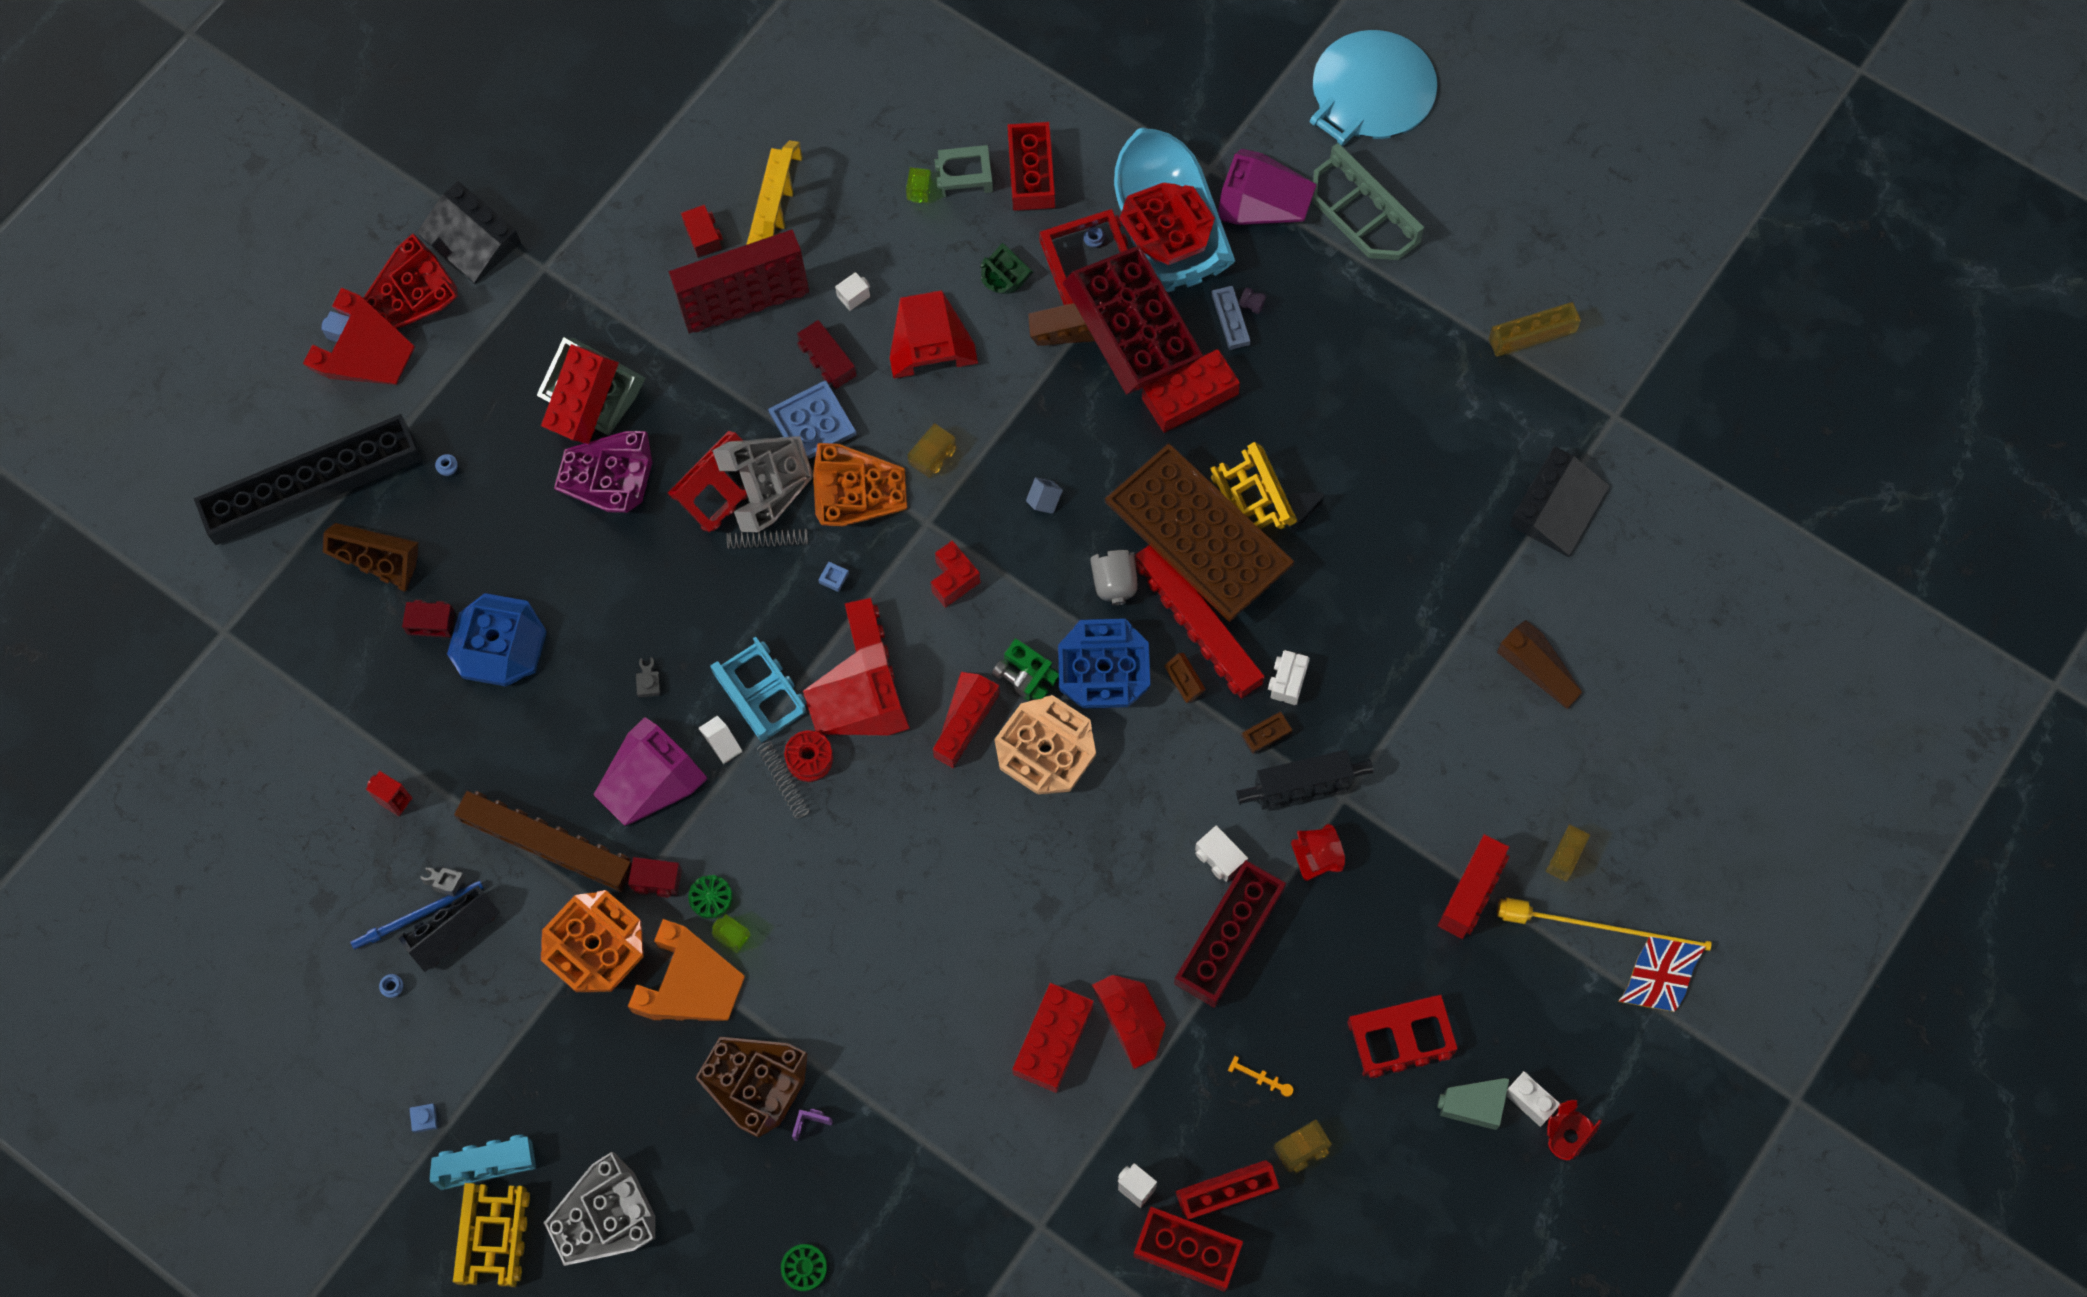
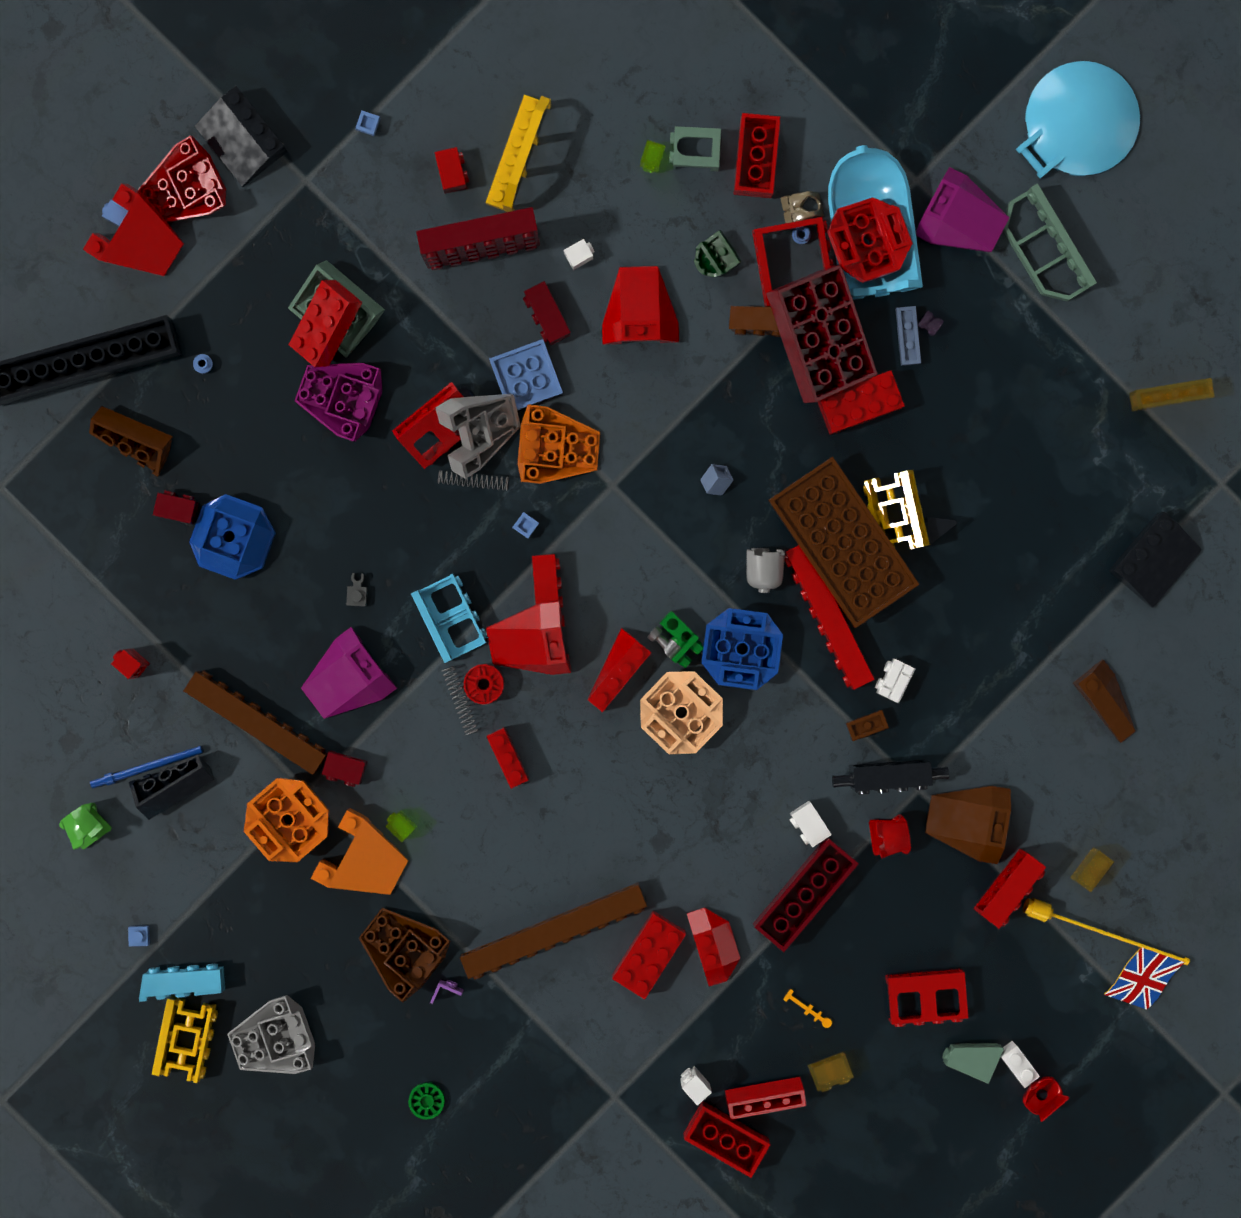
camera: 10 degrees right, 20 degrees up
medium blue plate [379,974,403,998] -> none
dark grey plate [420,868,465,897] -> none
green wheel [688,875,732,919] -> none
white slope [699,716,742,764] -> none
clear yellow brick [907,423,956,478] -> none
red brick [930,540,981,608] -> none
reddish brown plate [1164,653,1206,703] -> none
none -> bright green piece [59,803,112,850]
none -> medium blue plate [355,110,381,136]
none -> reddish brown brick [460,882,647,980]
none -> red brick [486,727,529,788]
none -> dark tan piece [781,191,824,223]
none -> reddish brown wedge [925,786,1011,864]

